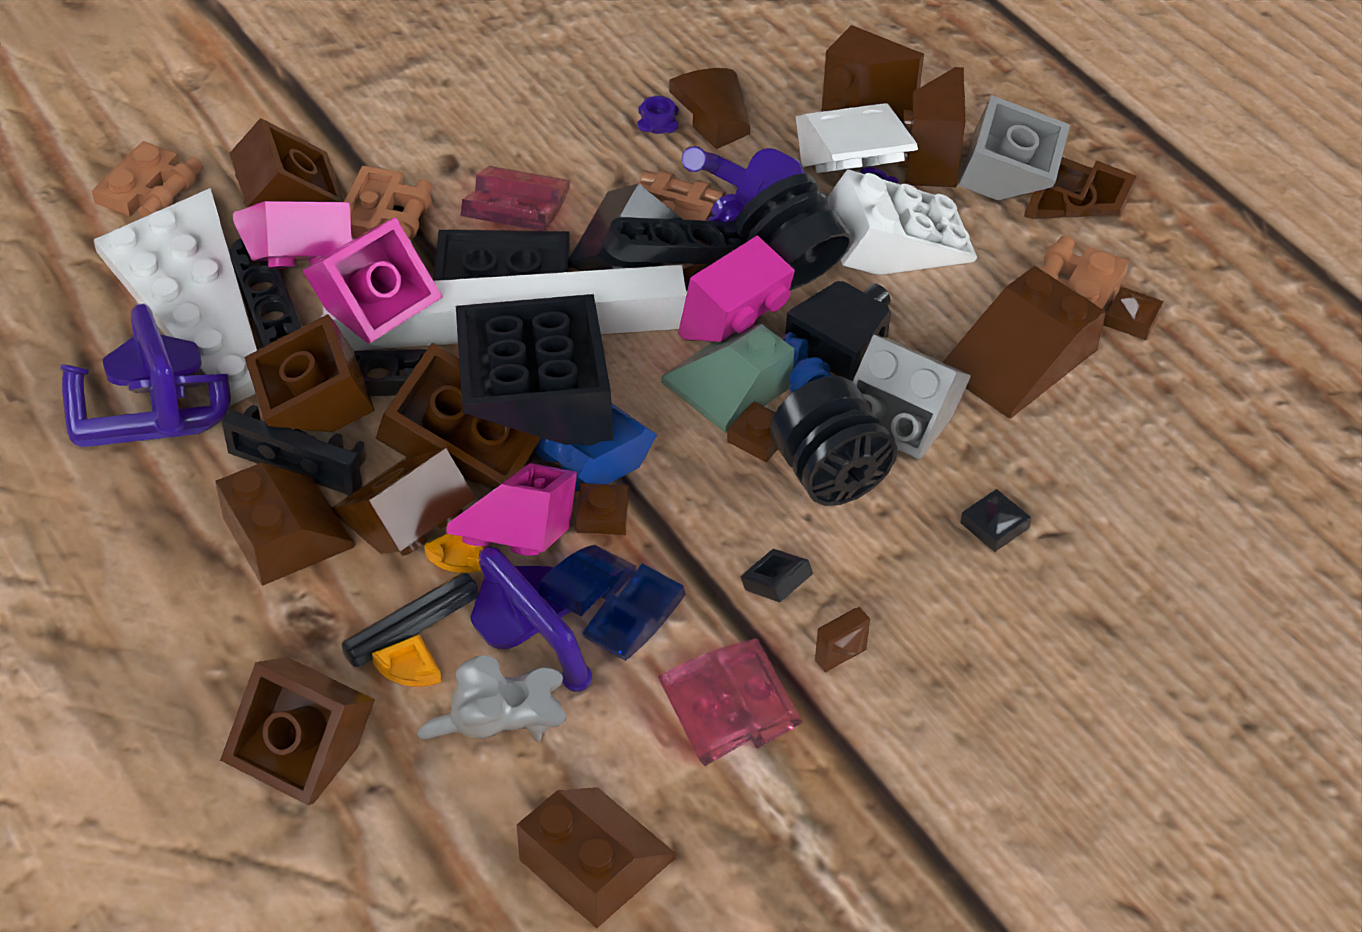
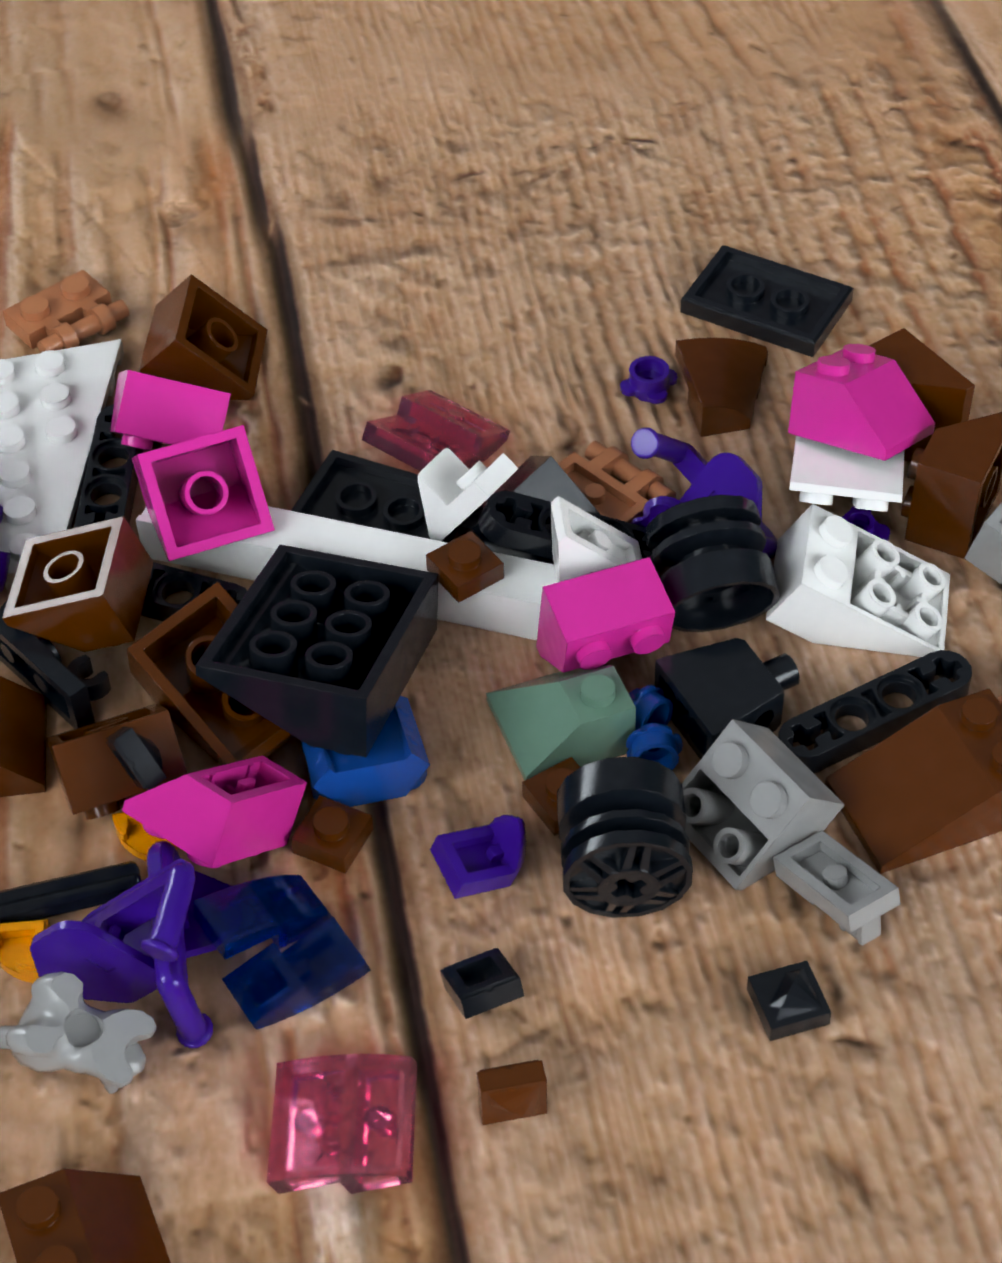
camera: 25 degrees right, 0 degrees up
nougat plate [344,166,433,240] -> none
none -> dark purple piece [30,859,196,1003]
none -> black tile [106,726,167,790]
none -> white slope [418,448,518,541]
none -> reddish brown plate [426,531,504,603]
none -> dark purple plate [430,815,526,899]
none -> white slope [551,496,642,583]
none -> black tile [680,245,854,357]
none -> light grey hinge [773,830,901,945]
none -> black beam [778,650,972,773]
none -> dark pink slope [788,344,935,461]

